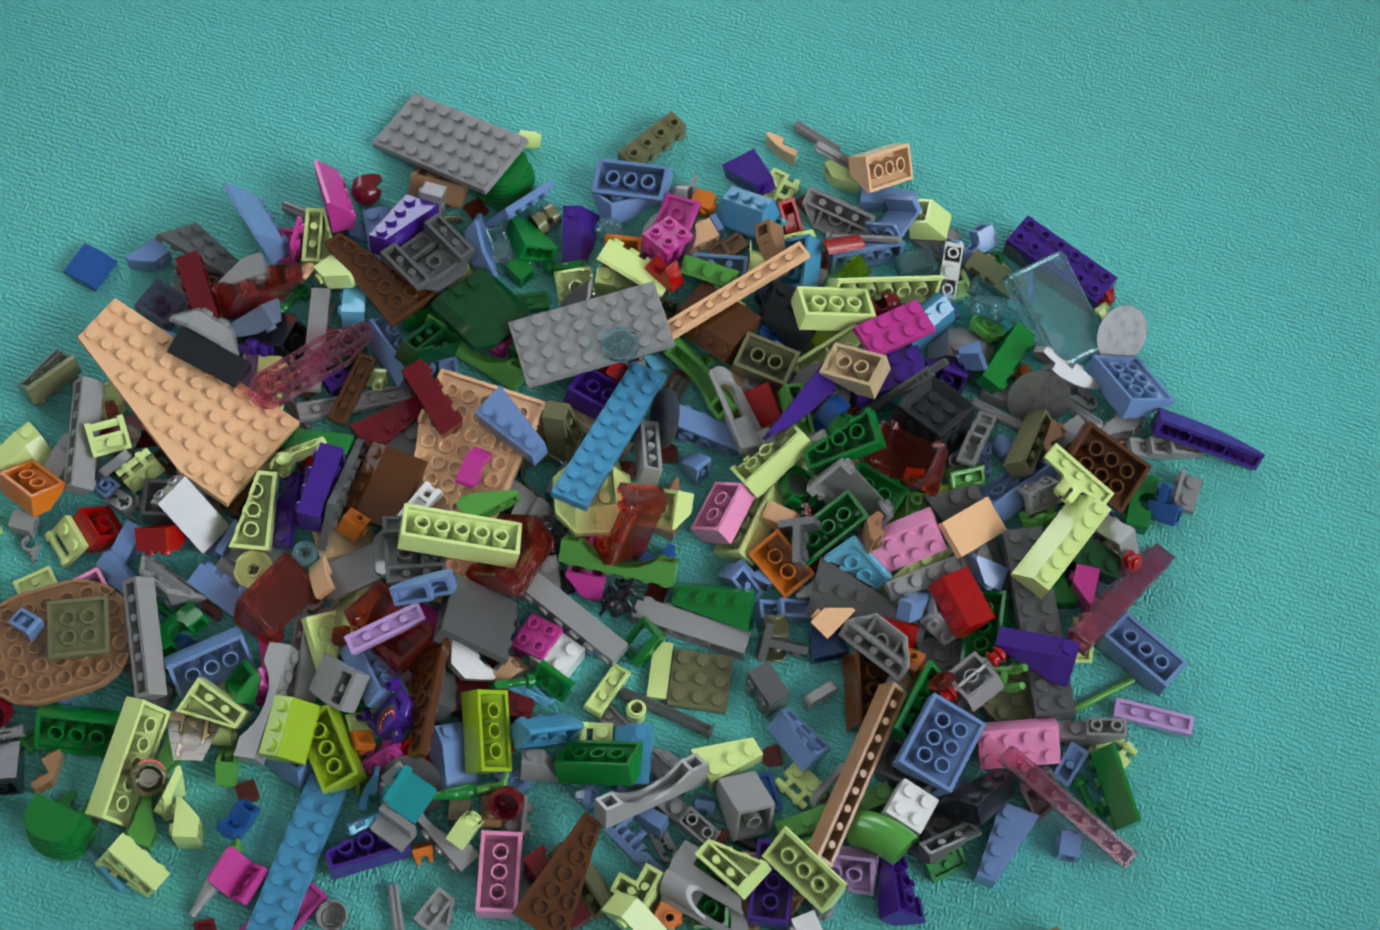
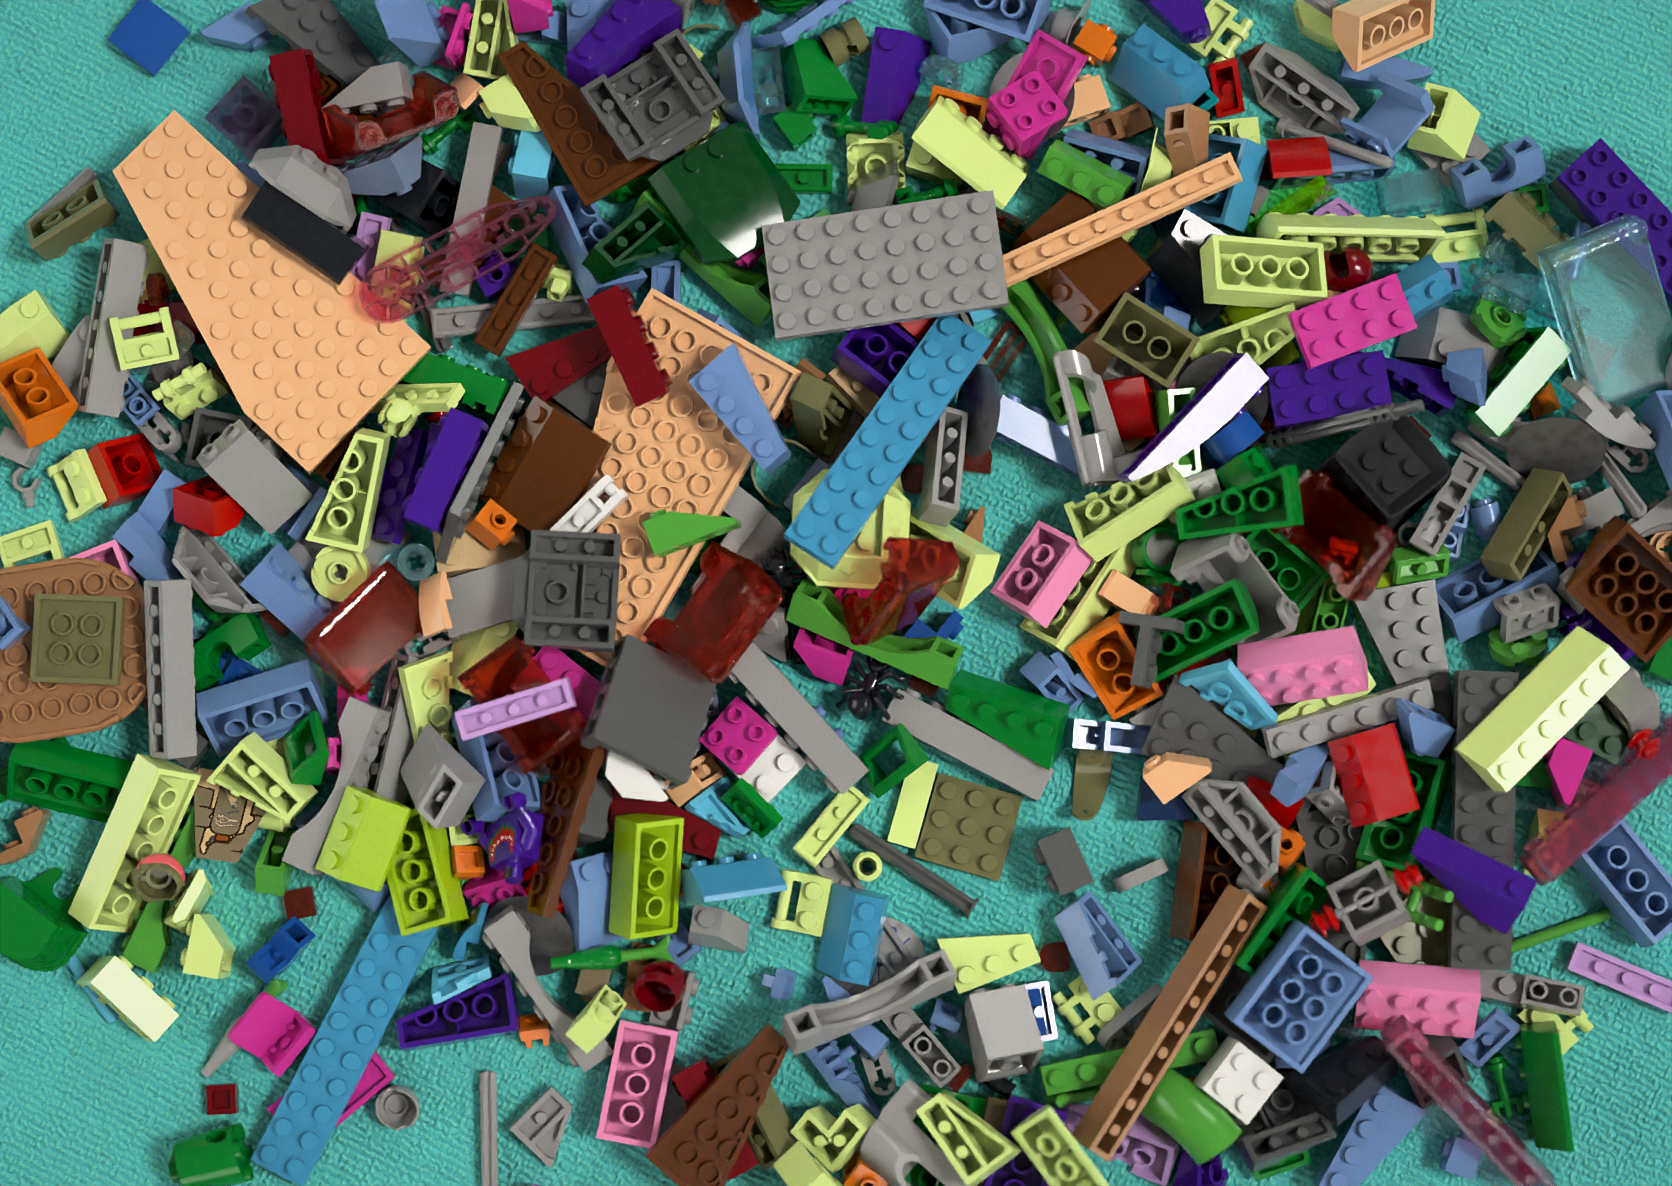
camera: 20 degrees right, 20 degrees up
light grey beam [98,449,132,478] -> none
dark purple plate [238,338,274,357] -> none
clear red tile [331,625,351,647] -> none
light grey panel [370,804,417,852] -> none
teal bracket [380,764,437,823] -> none
medium blue slope [389,569,457,606] -> none
yellowish green slope [397,503,522,568] -> none
dark pink slope [455,446,492,489] -> none
green hinge [489,672,536,690] -> none
green slope [554,740,643,787] -> none
clear light blue tile [601,326,640,362] -> none
red slope [644,256,684,294] -> none
medium blue slope [680,452,711,487] -> none
medium blue tile [709,214,724,239] -> none
dark grey bracket [754,619,809,662] -> none
tan slope [819,342,891,399] -> none
medium nougat slope [862,511,885,554] -> none
clear red tile [927,672,956,691] -> none
white slope [938,241,964,299] -> none
light nougat tile [938,496,1007,559] -> none
yellowish green plate [1043,443,1115,504] -> none

